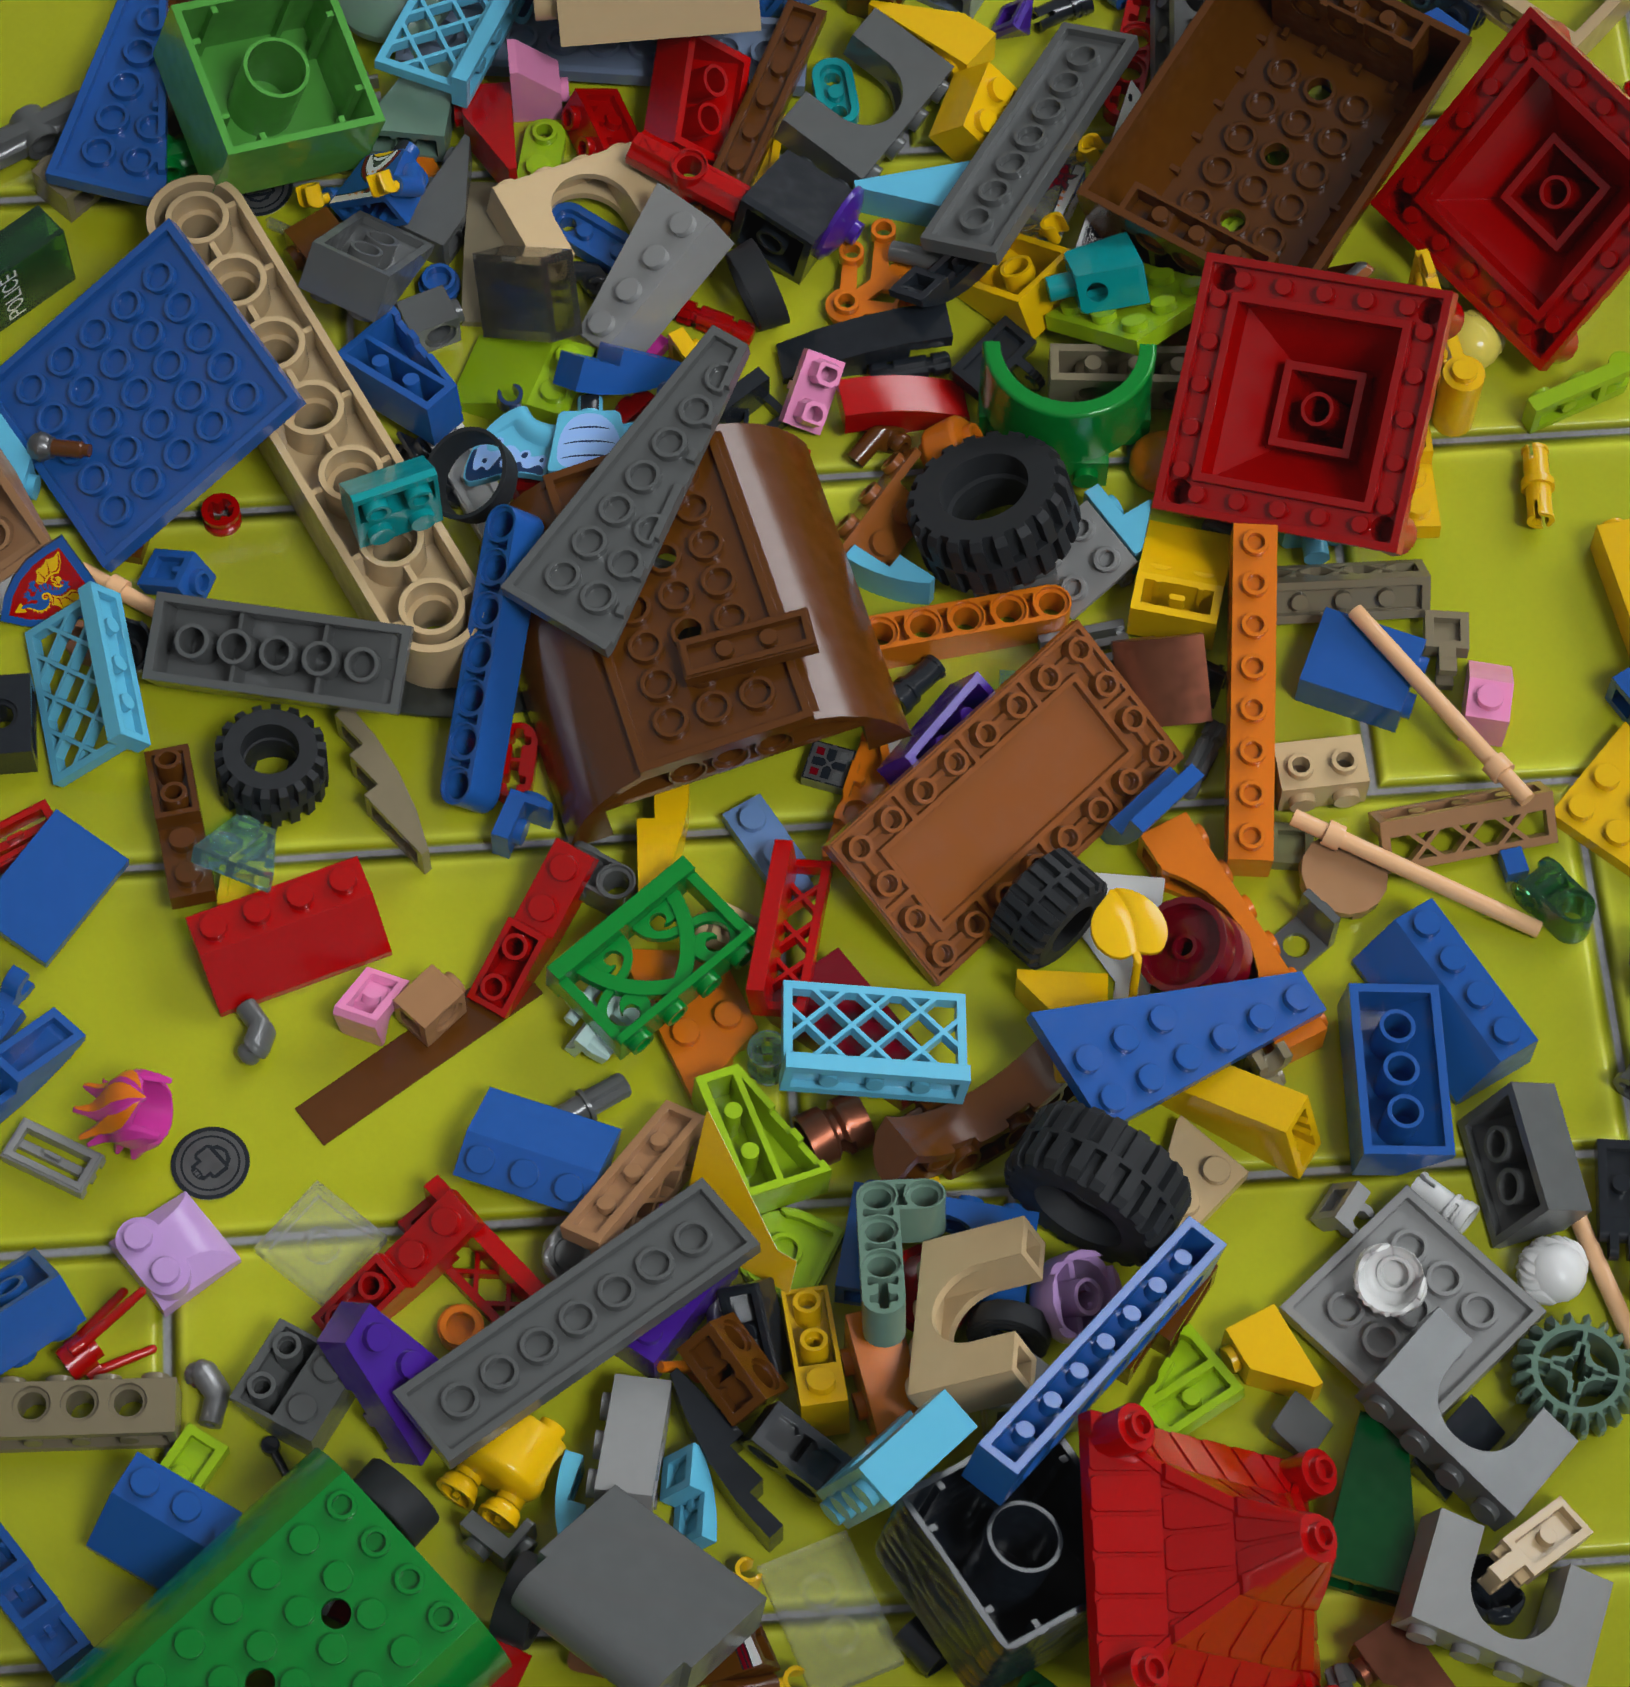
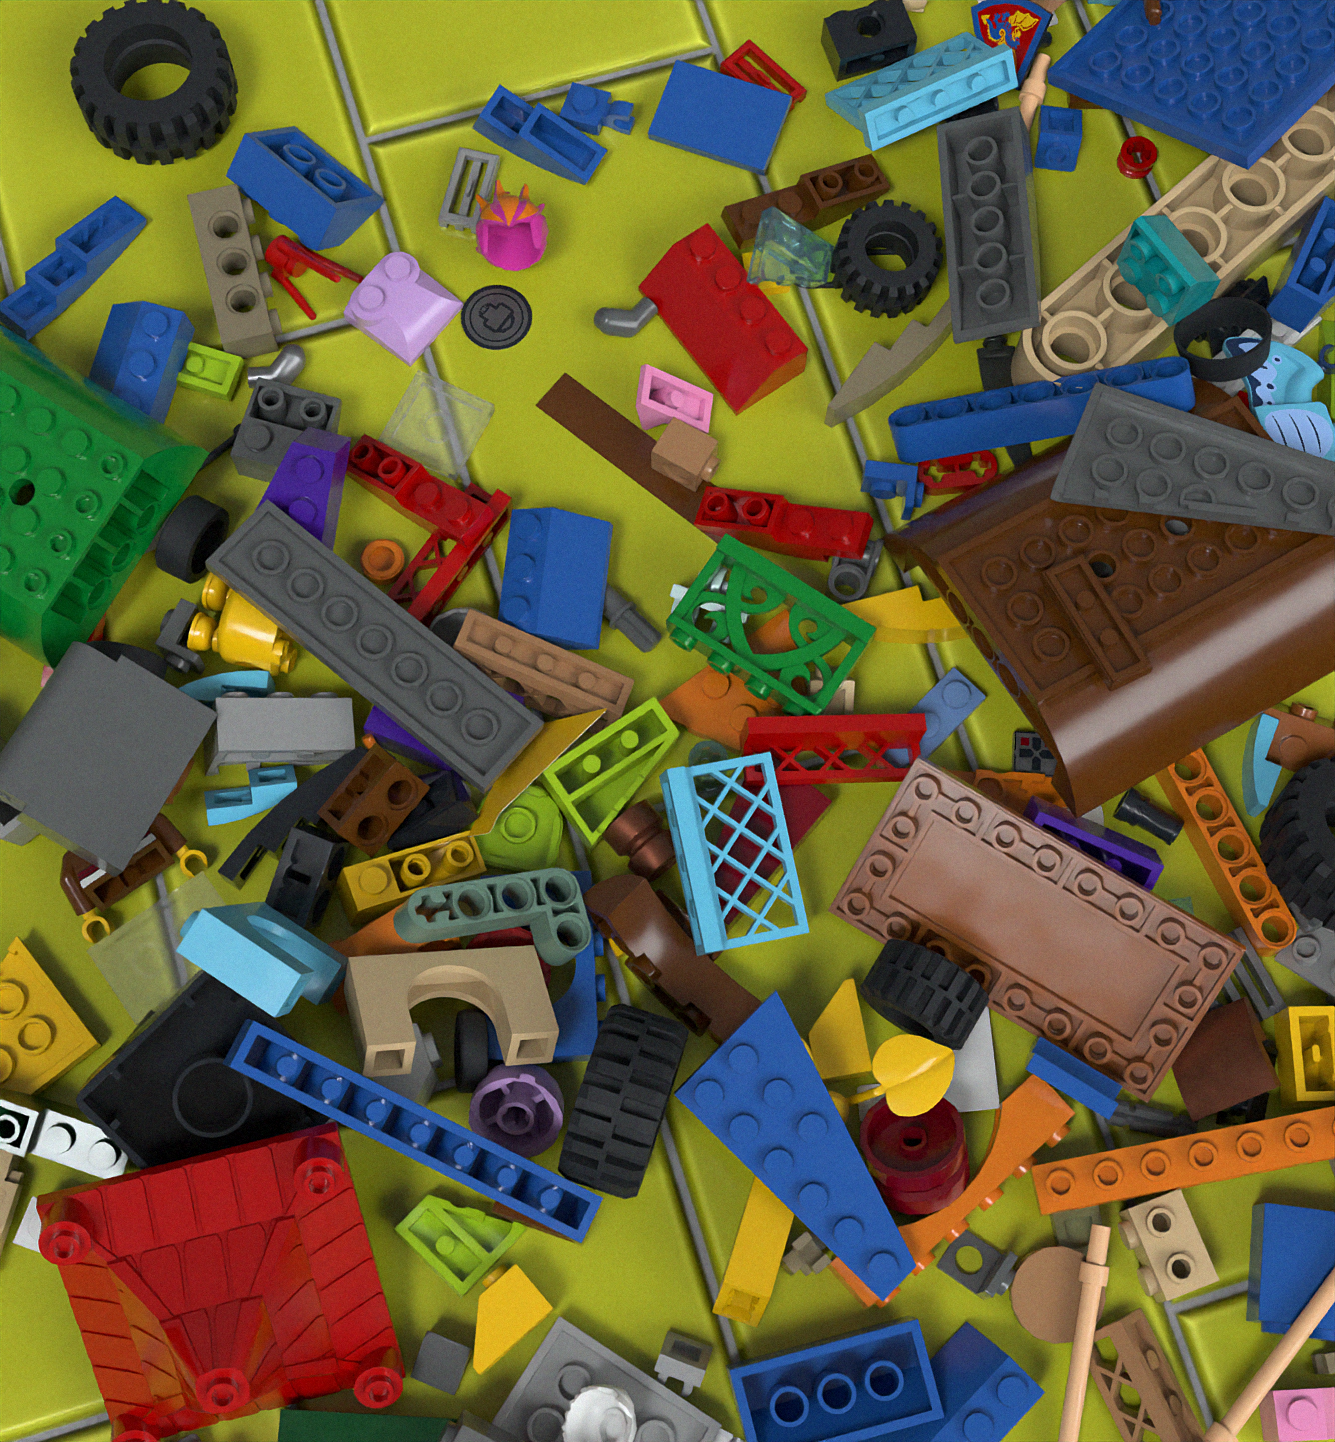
camera: 75 degrees right, 10 degrees up
tan wing [1168,1115,1249,1229] -> none

